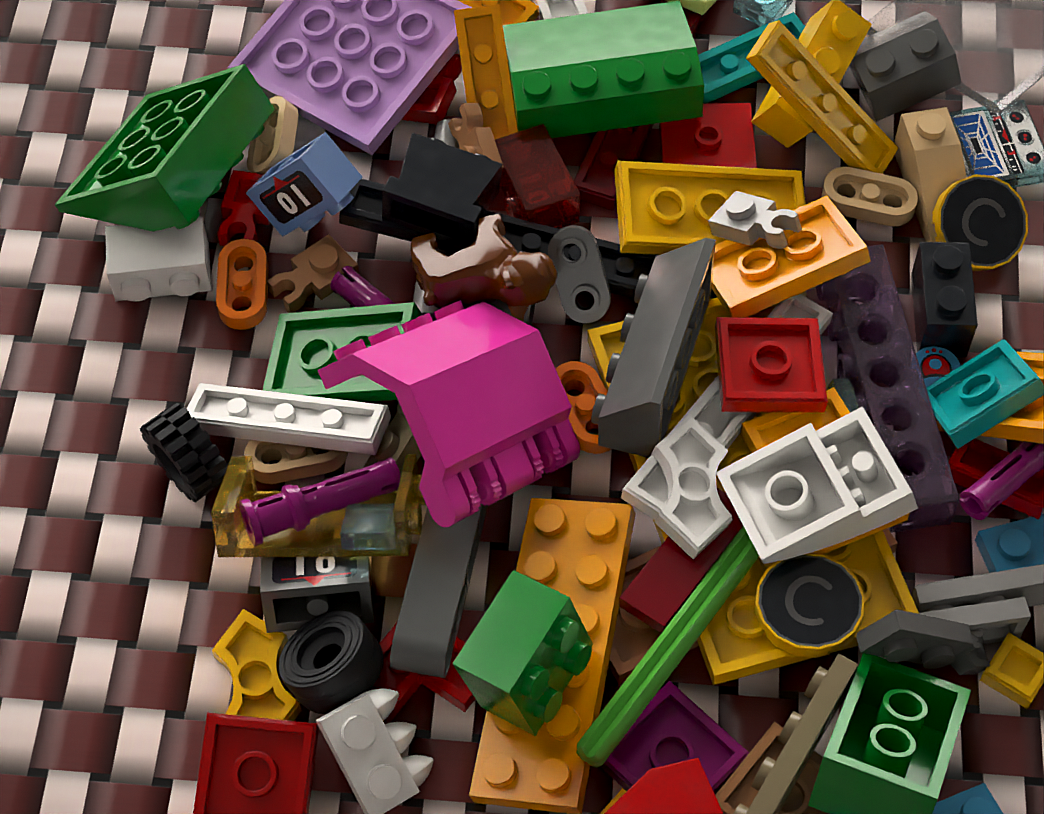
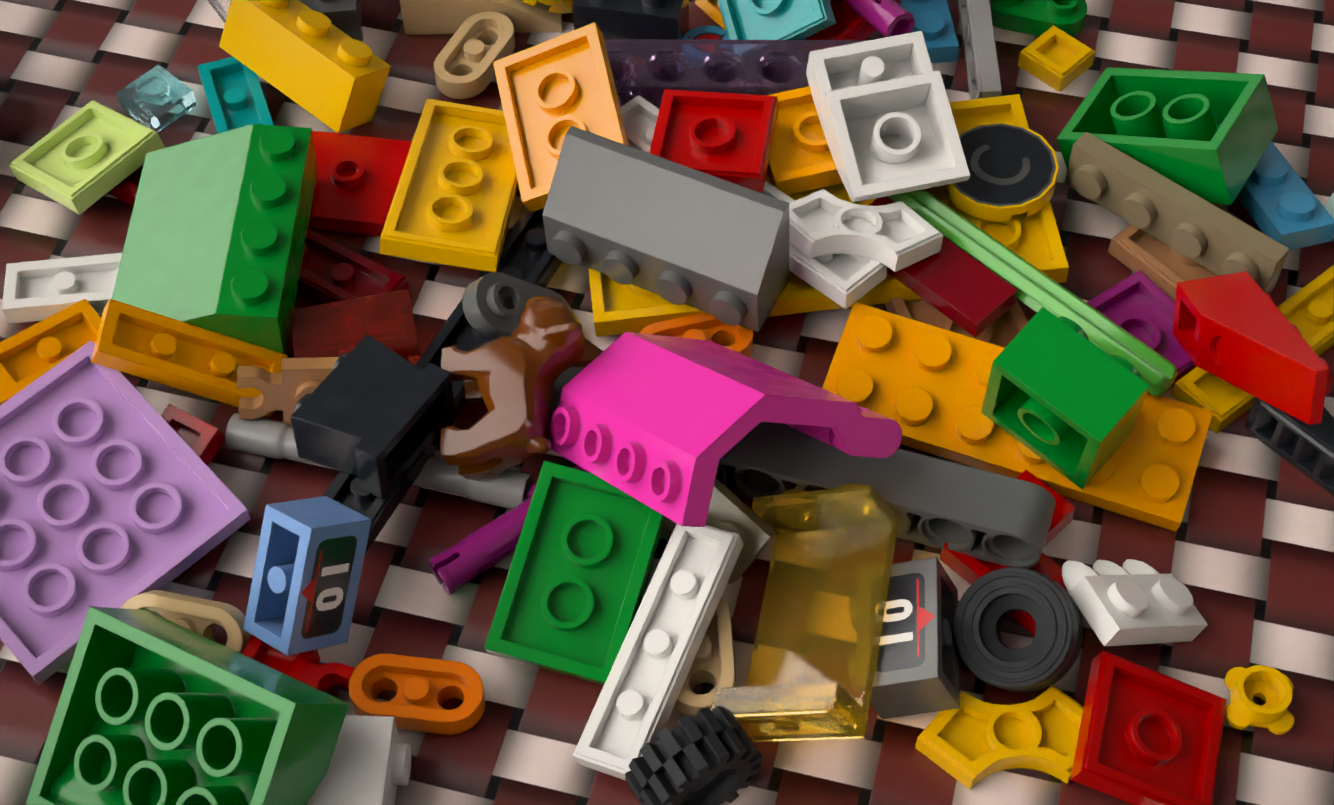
camera: 80 degrees left, 5 degrees down
magenta pin [239,457,403,546] -> none
medium nougat plate [267,234,359,313] -> none
clear light blue tile [340,503,402,550] -> none
light grey plate [708,191,802,249] -> none
yellow tile [746,20,899,174] -> none
dark grey hinge [856,609,990,675] -> none
light grey plate [919,595,1031,644] -> none

